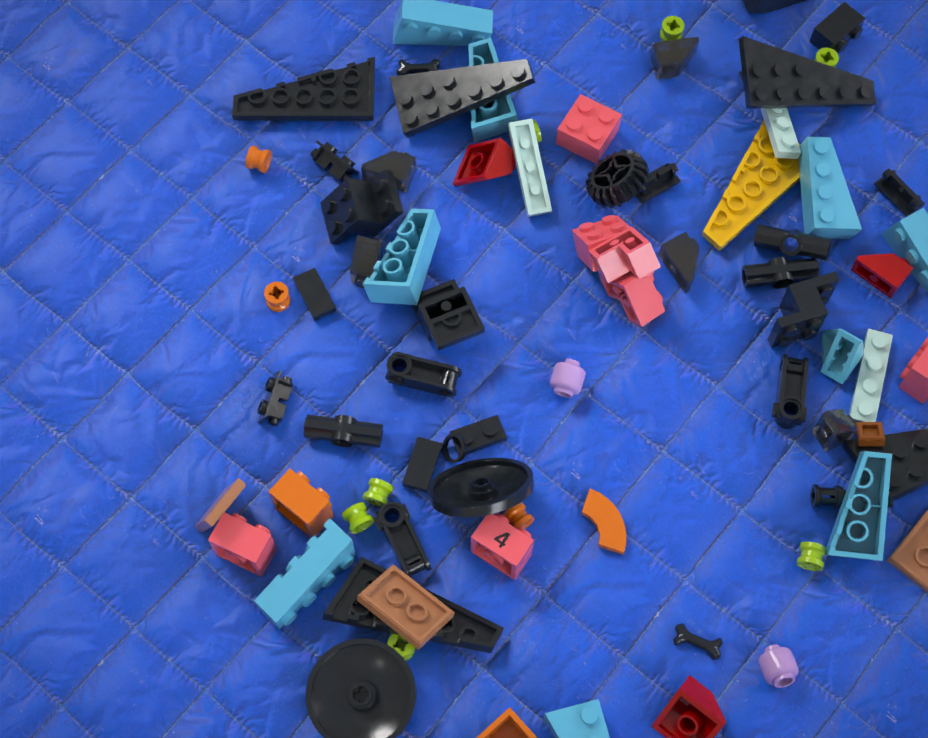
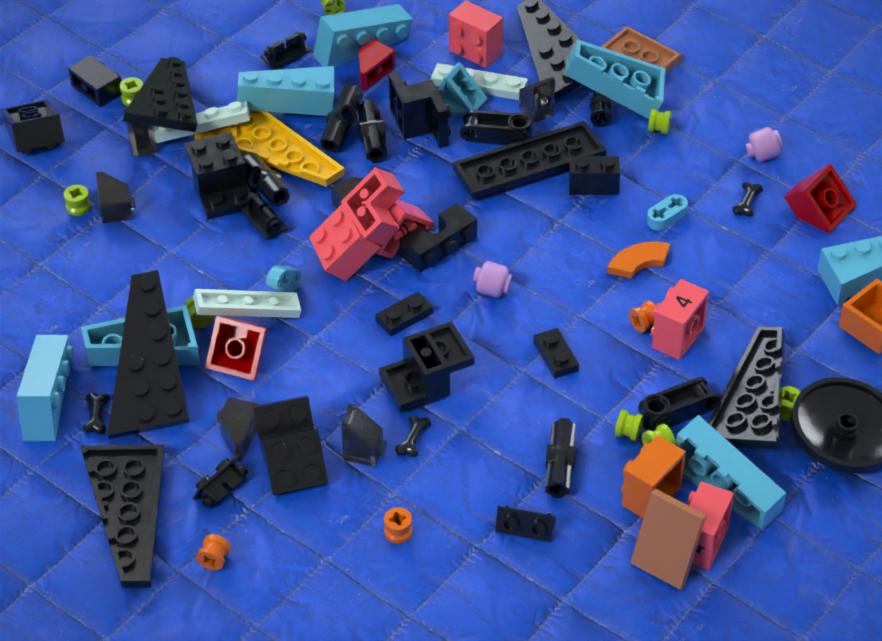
camera: 90 degrees left, 20 degrees down
black tile [293,268,336,321] -> none
nougat tile [357,564,454,650] -> none
medium azure wedge [363,209,441,305] -> none
black piece [385,352,462,397] -> none
black tile [402,437,442,493] -> none
black dish [428,458,534,517] -> none
black piece [442,434,467,463] -> none
coral brick [556,94,622,164] -> none
black gear [585,149,650,209] -> none
dark orange tile [855,422,885,447] -> none
none -> black bracket [184,132,251,220]
none -> black piece [243,152,290,207]
none -> medium azure beam [266,265,301,292]
none -> black plate [375,291,433,336]
none -> black piece [395,415,431,457]
none -> black arch [400,203,478,273]
none -> black plate [453,121,606,200]
none -> black brick [568,156,620,195]
none -> medium azure beam [647,194,688,230]

